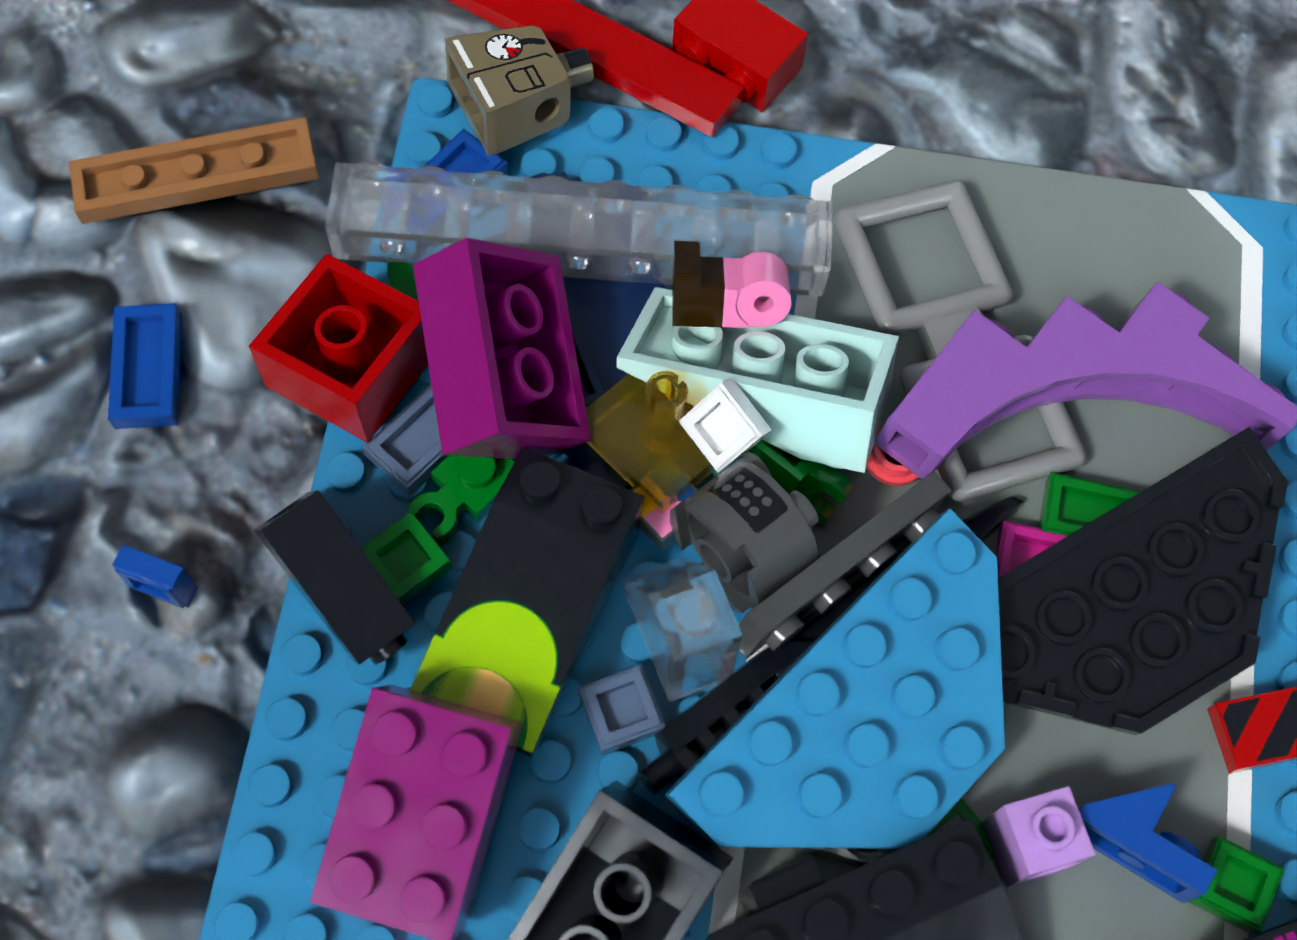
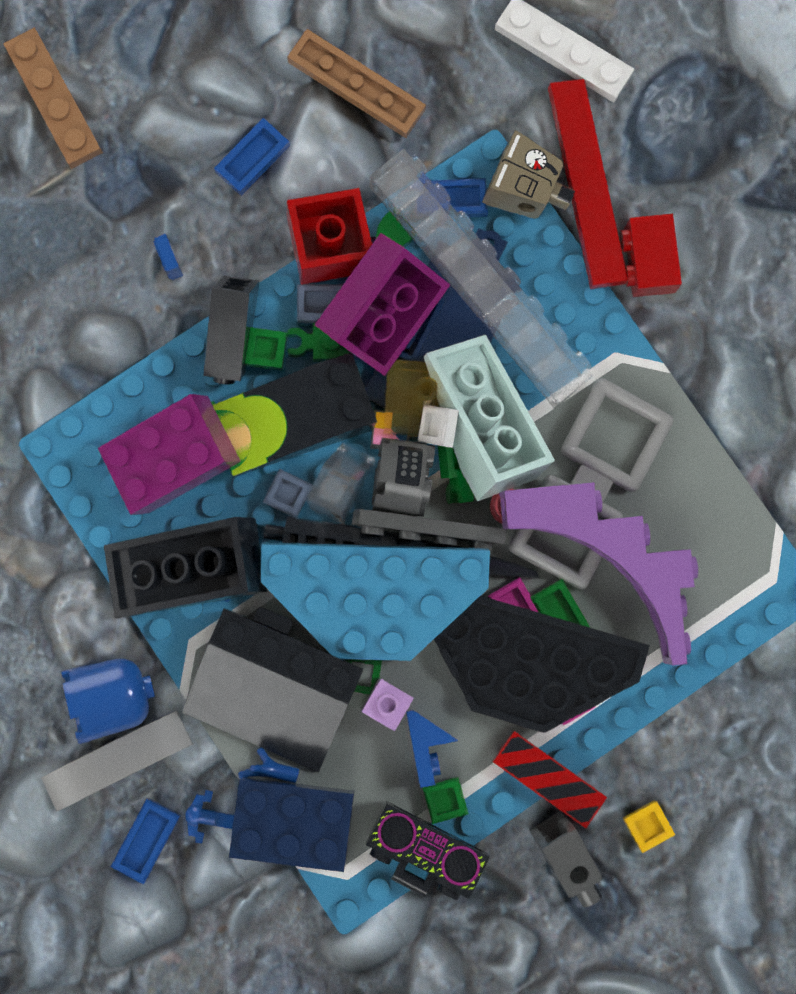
camera: 45 degrees right, 15 degrees up
leg [672,240,792,328] -> none

